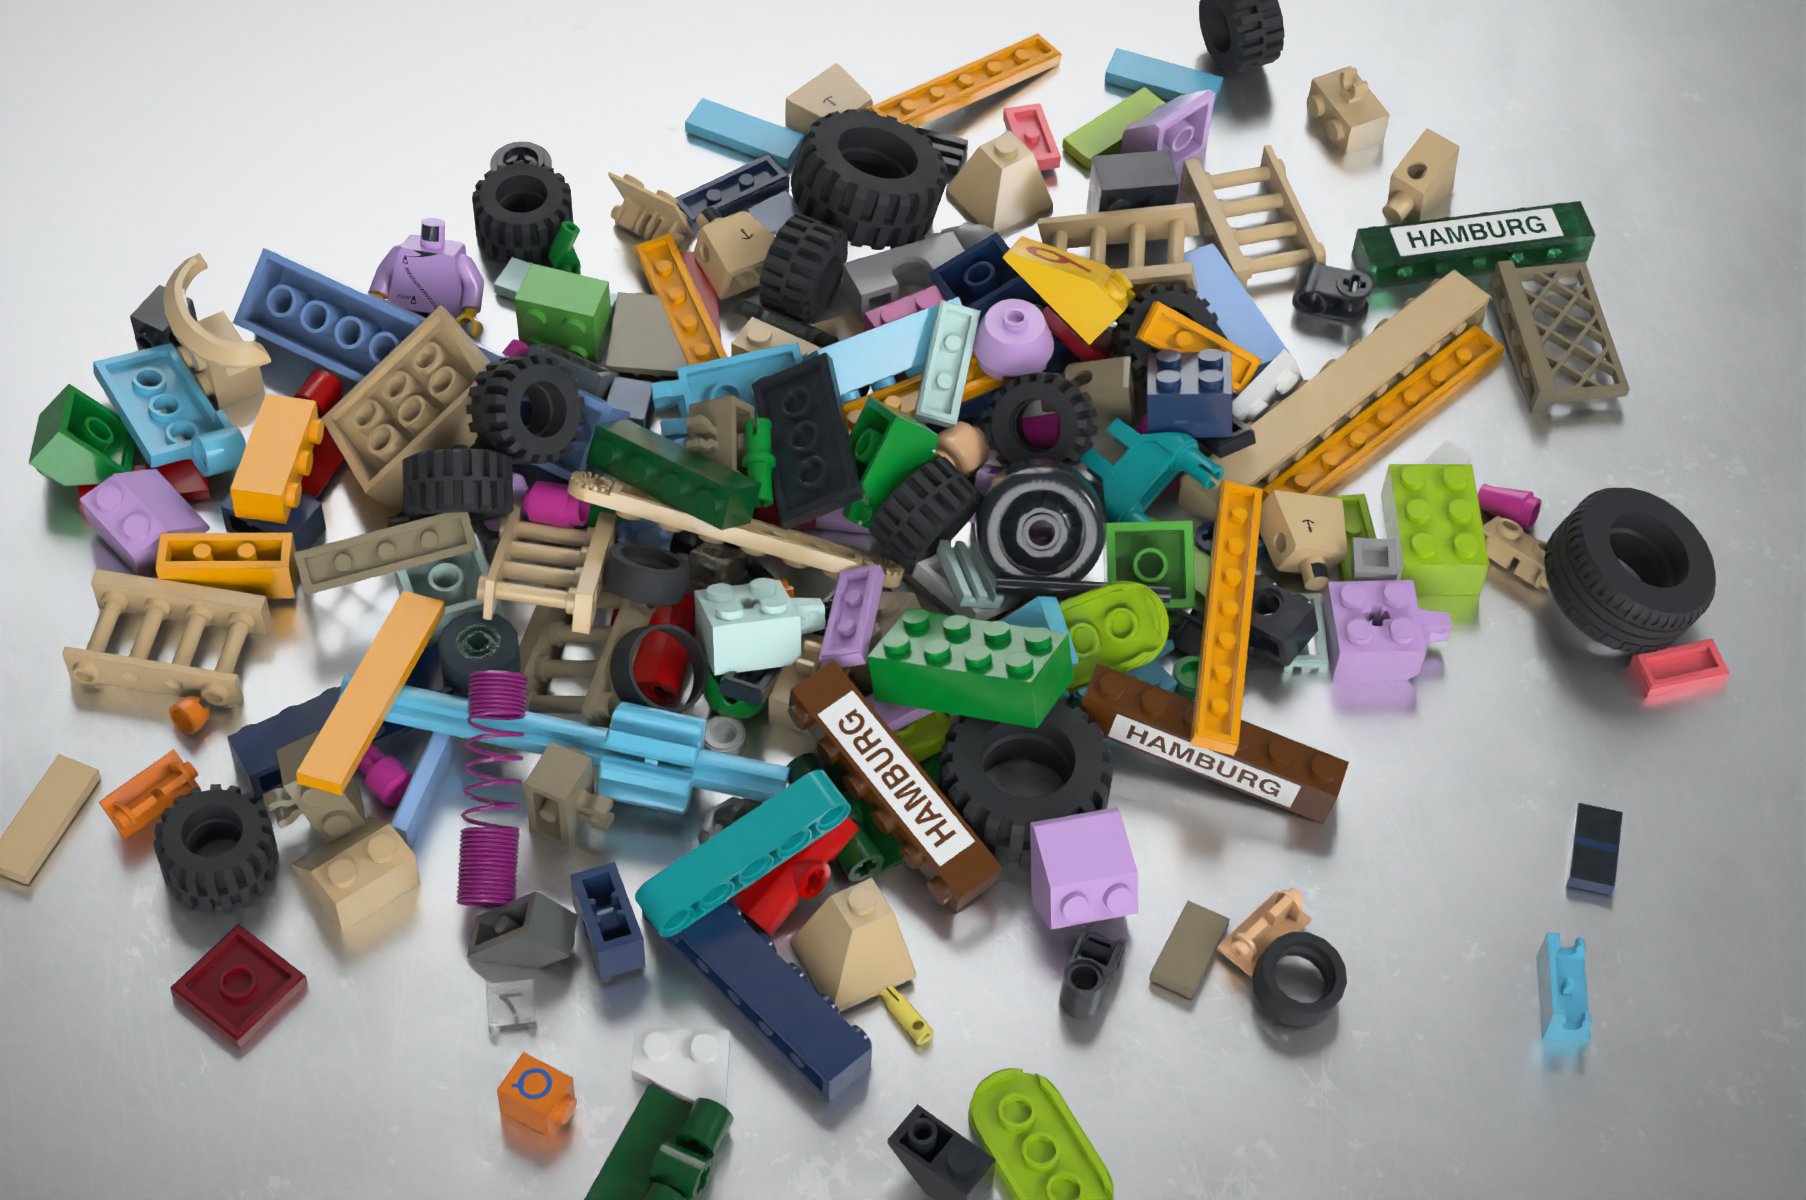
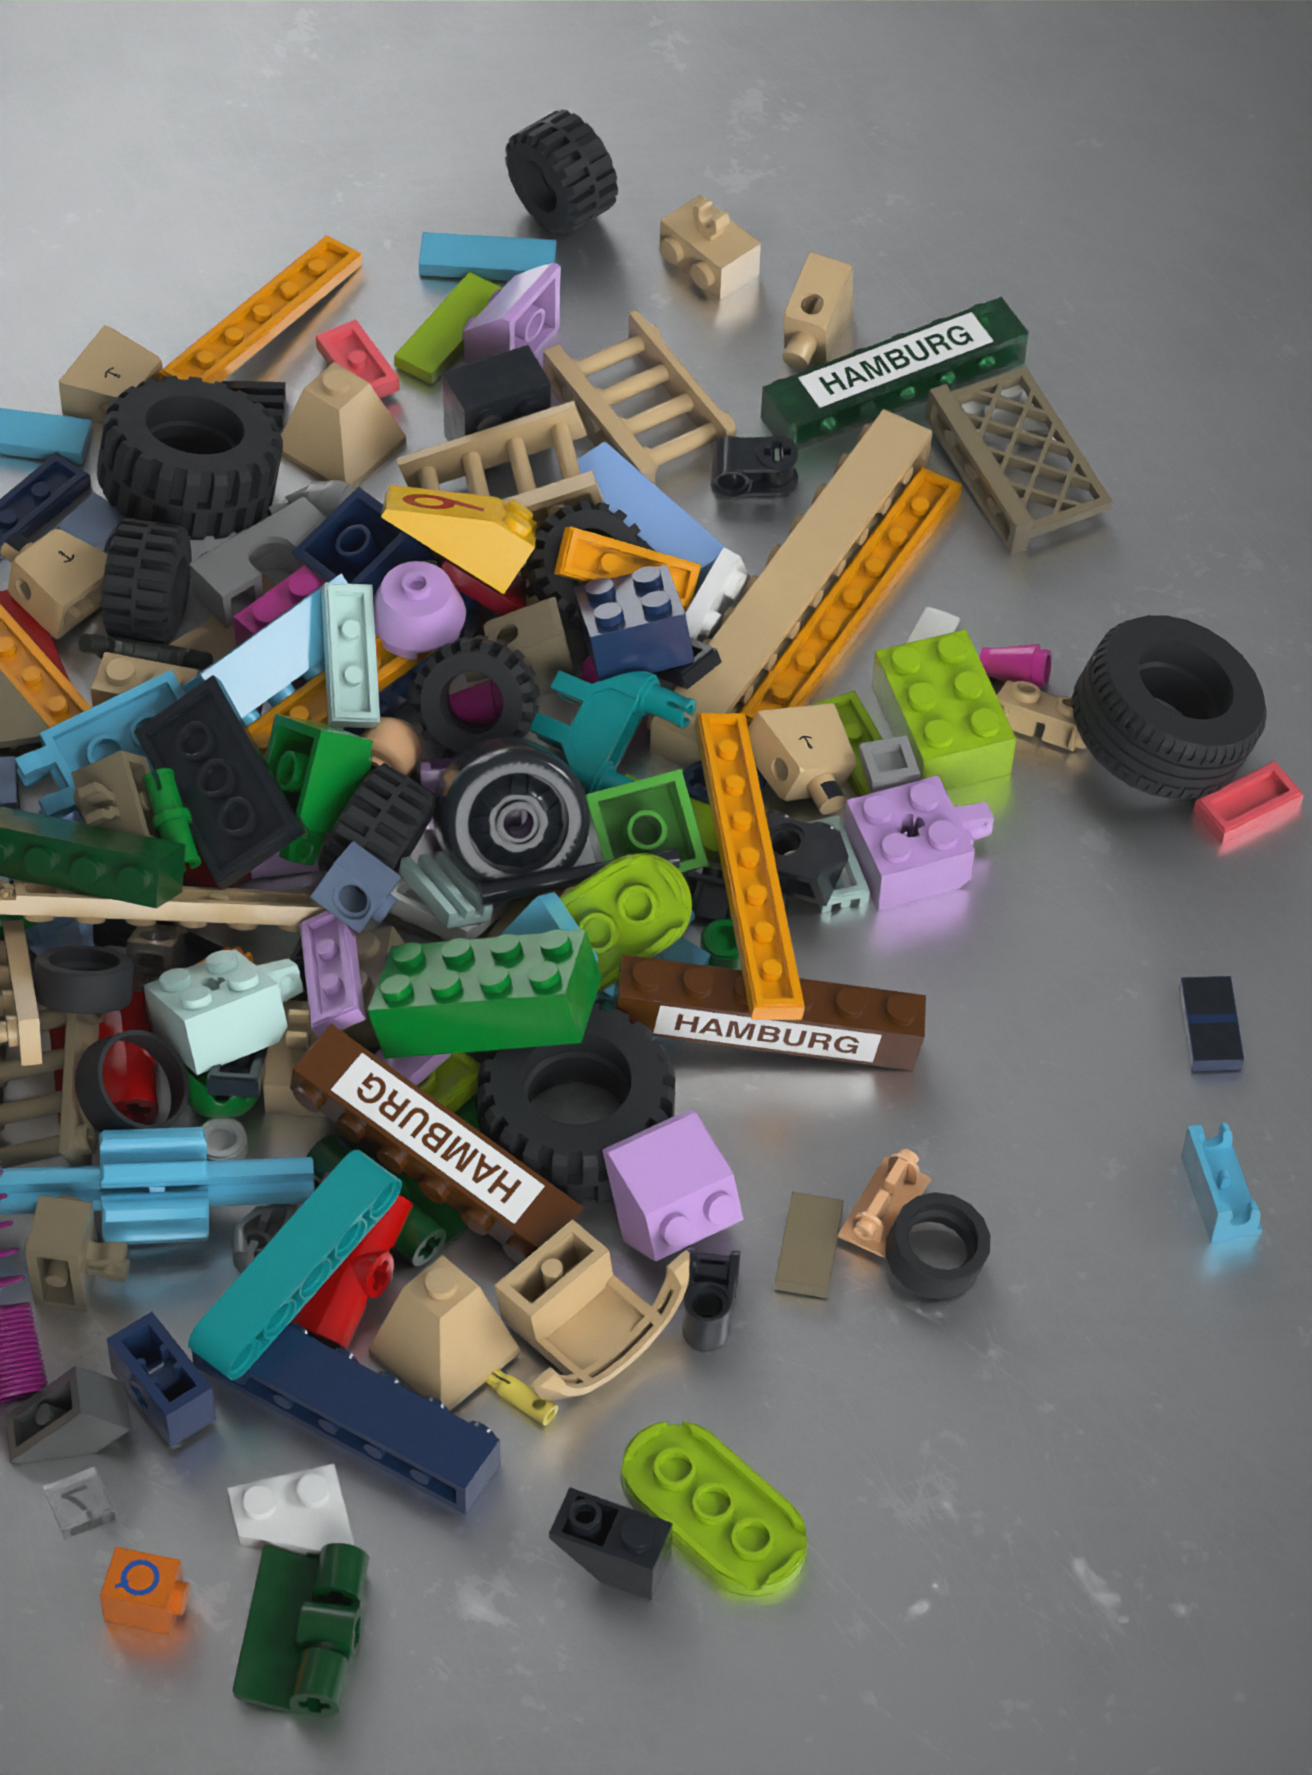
camera: 15 degrees left, 0 degrees up
none -> sand blue brick [310,841,402,934]
none -> tan piece [495,1219,690,1401]

